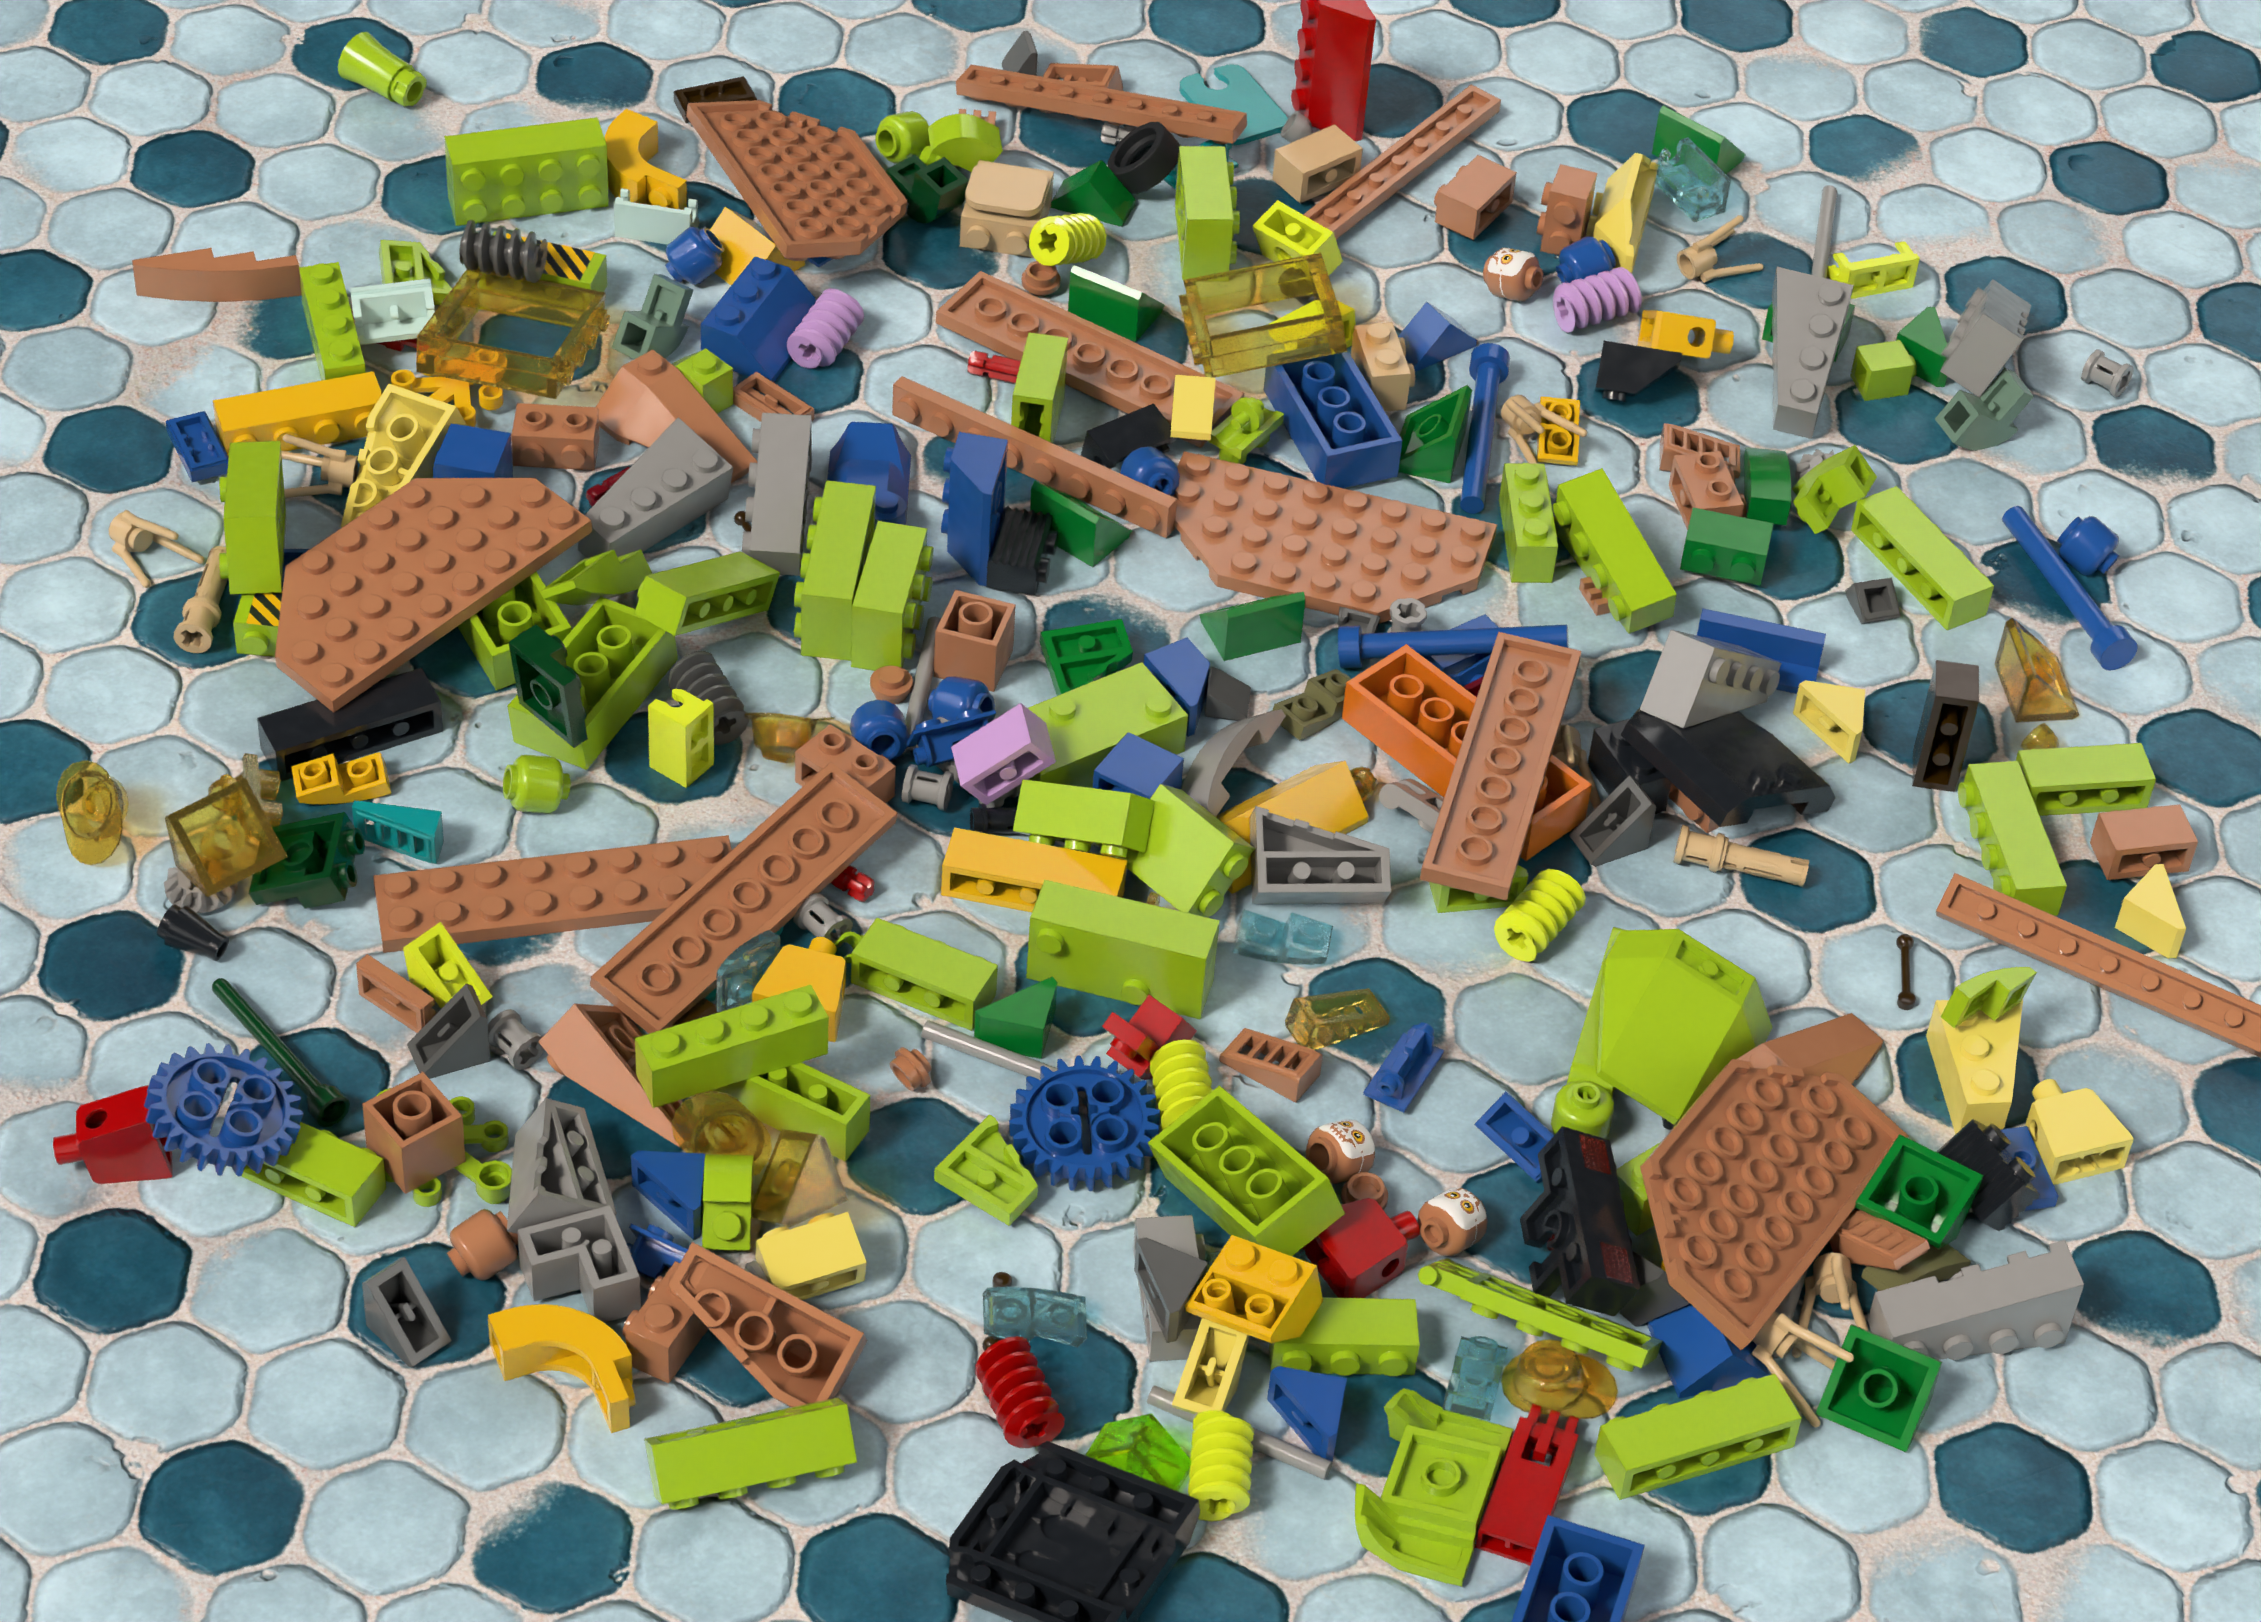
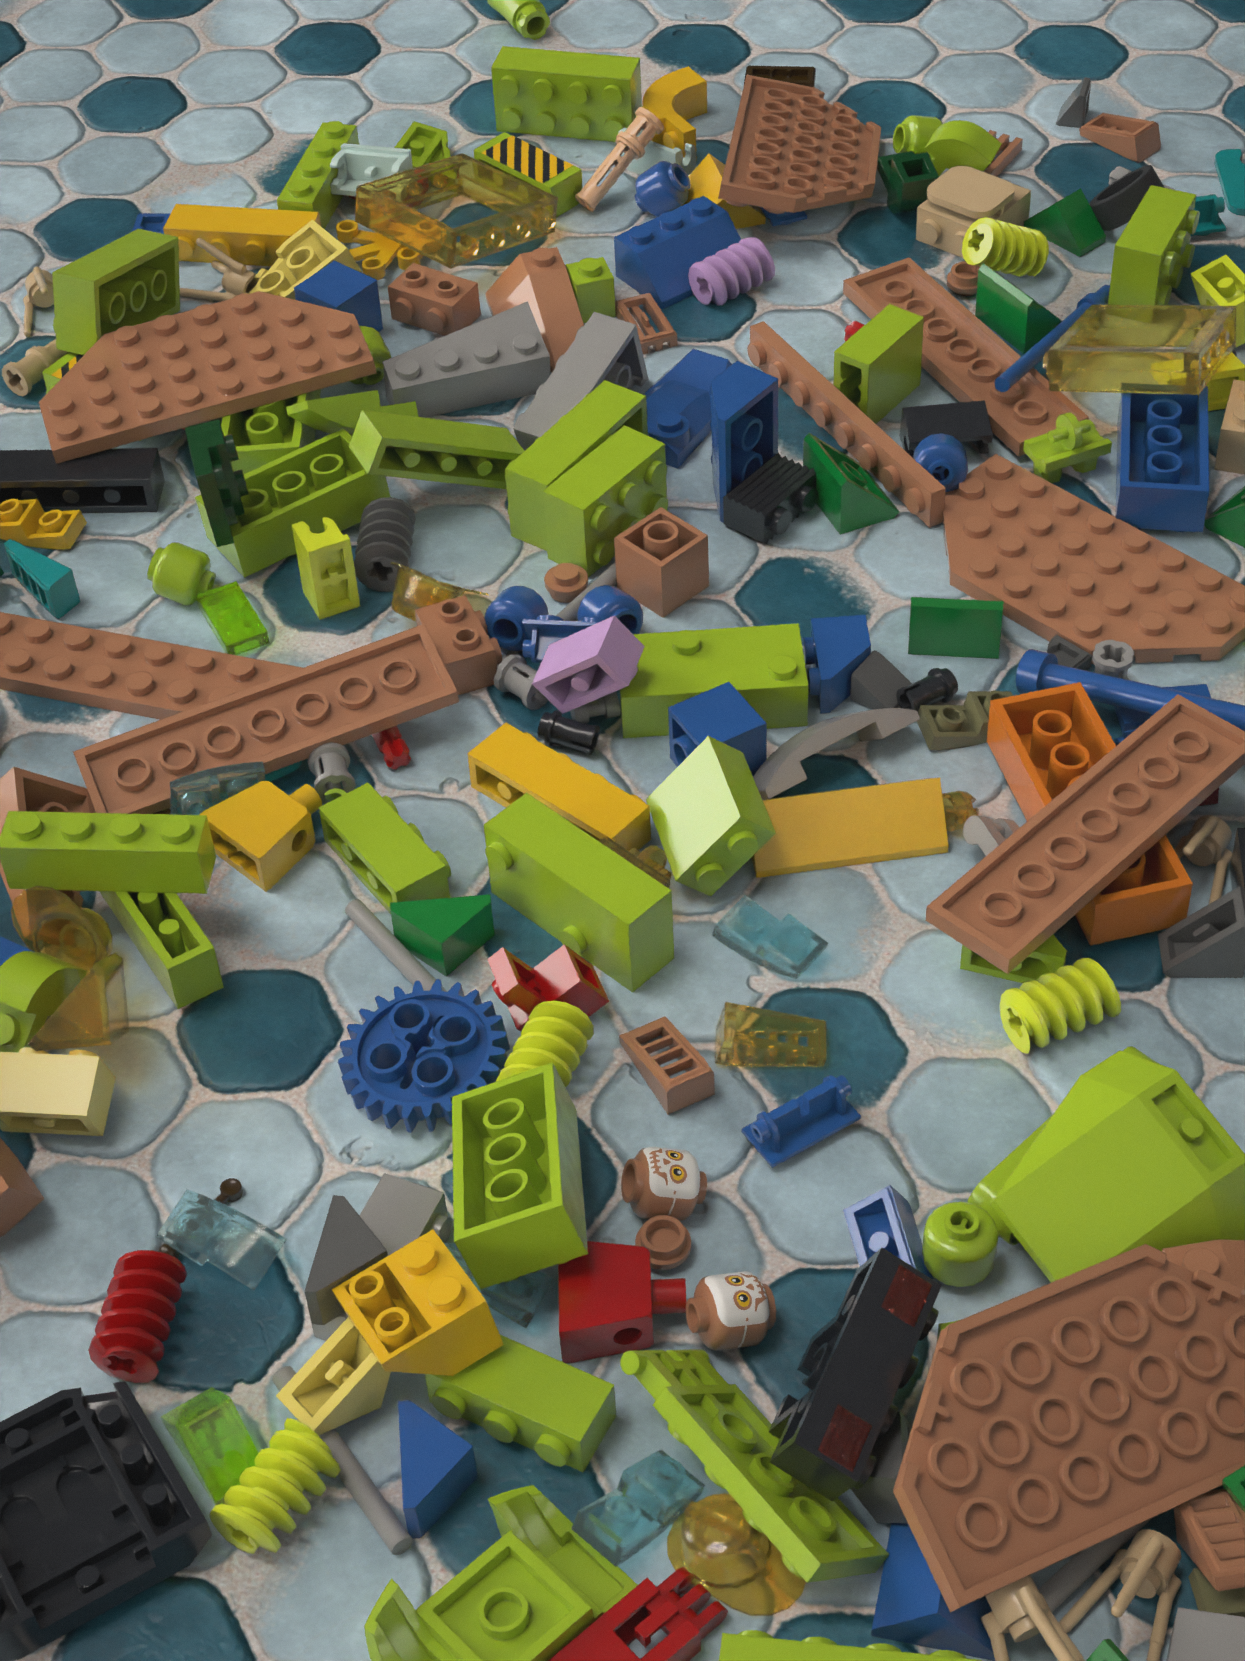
camera: 35 degrees right, 0 degrees up
nougat slope [132,248,301,302] -> none
dark grey piece [459,219,548,283] -> none
sand green brick [612,274,694,359] -> none
nougat plate [890,1047,932,1091] -> none
lime wing [934,1114,1038,1226] -> none
nougat plate [956,64,1247,144] -> none
lime brick [1013,779,1155,858] -> none
green wing [1039,619,1133,696] -> none
light yellow slope [1170,375,1216,441] -> none
light grey wedge [1249,806,1391,904] -> none
none -> clear neon green plate [196,581,270,655]
none -> light nougat pin [575,107,664,212]
none -> black pin [896,668,958,712]
none -> blue bar [994,285,1110,392]

